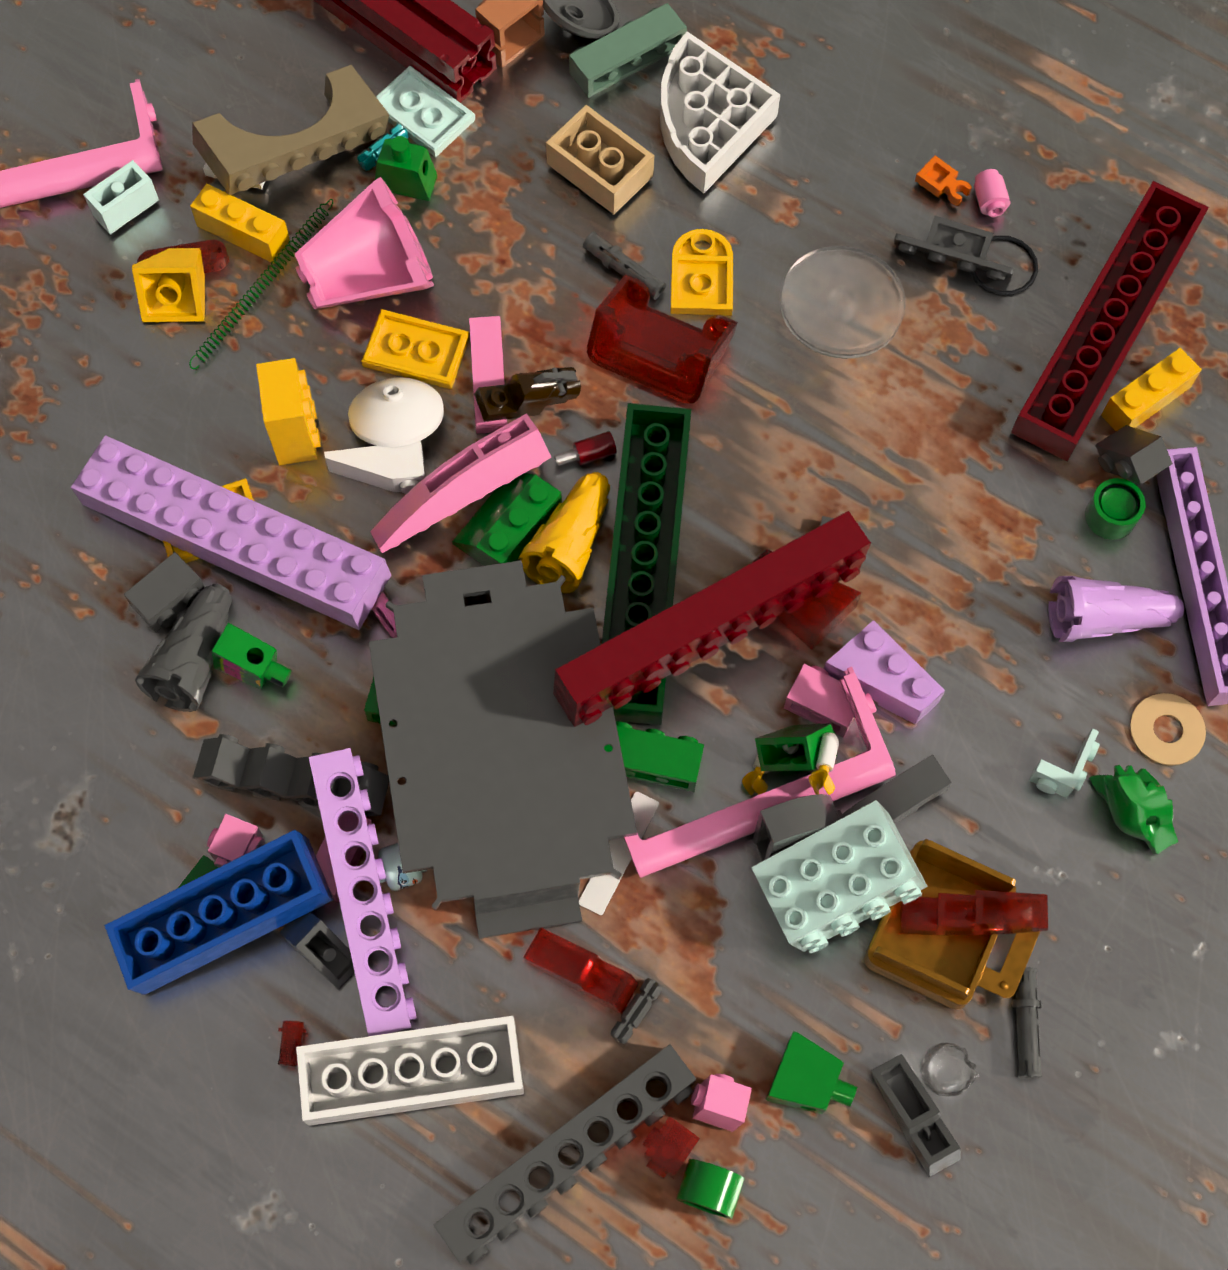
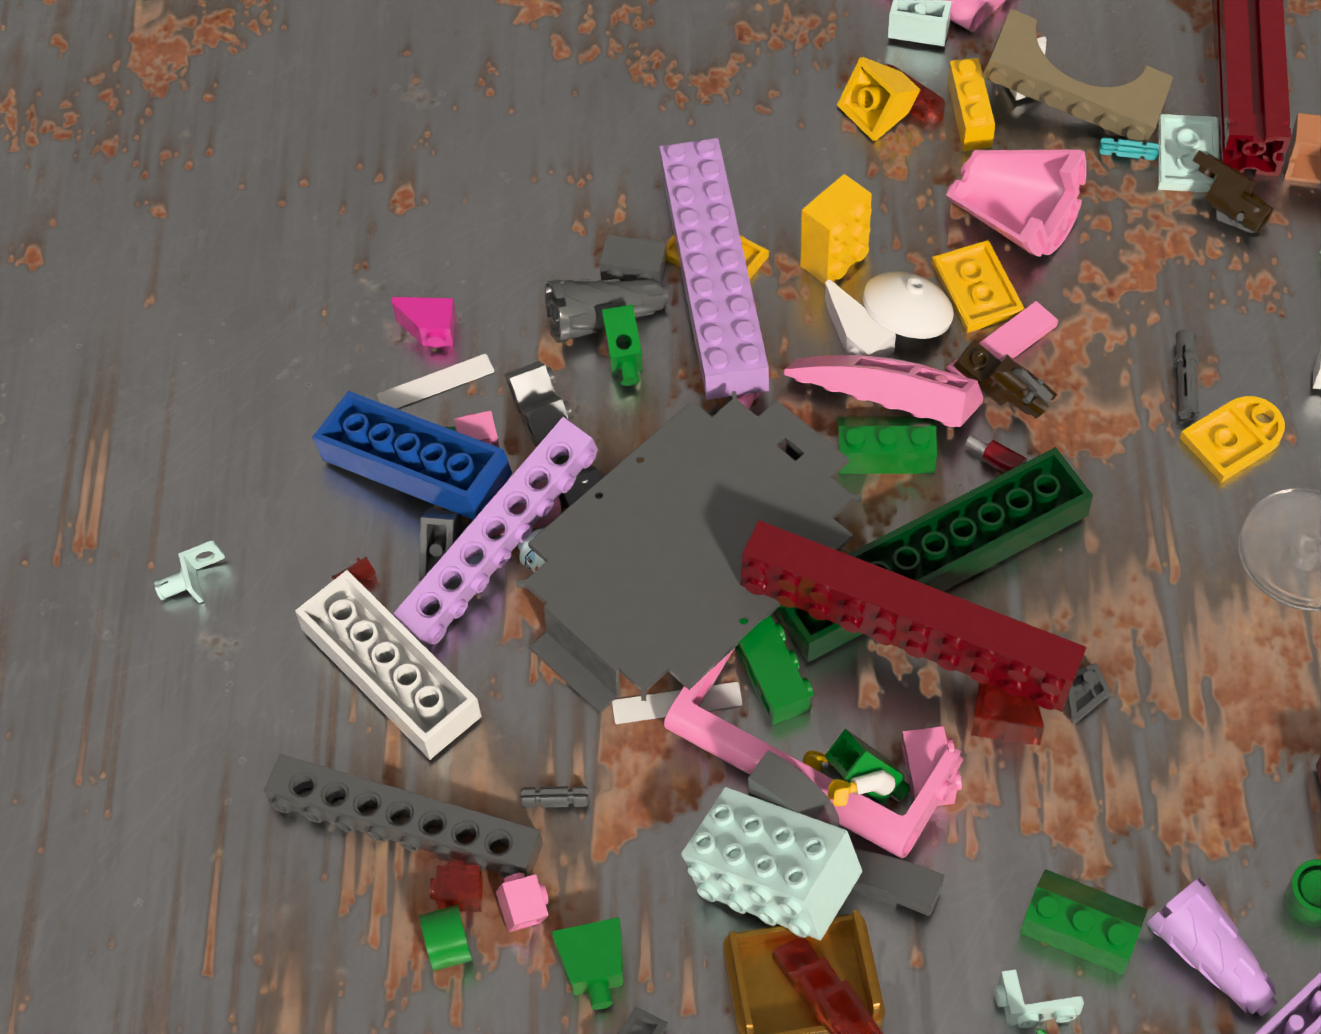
camera: 60 degrees right, 10 degrees down
green piece [189,199,333,369] -> none
green torso [375,136,438,201] -> none
yellow cone [518,472,610,593] -> none
clear red slope [523,928,639,1014] -> none
tan brick [546,105,654,214] -> none
clear red windscreen [587,274,738,404] -> none
lavender wedge [824,620,945,724] -> none
none -> light aqua bracket [154,540,225,603]
none -> white sticker [377,354,494,409]
none -> dark pink slope [392,297,457,348]
none -> green slope [1020,869,1148,975]
none -> dark brown plate [1192,150,1274,233]

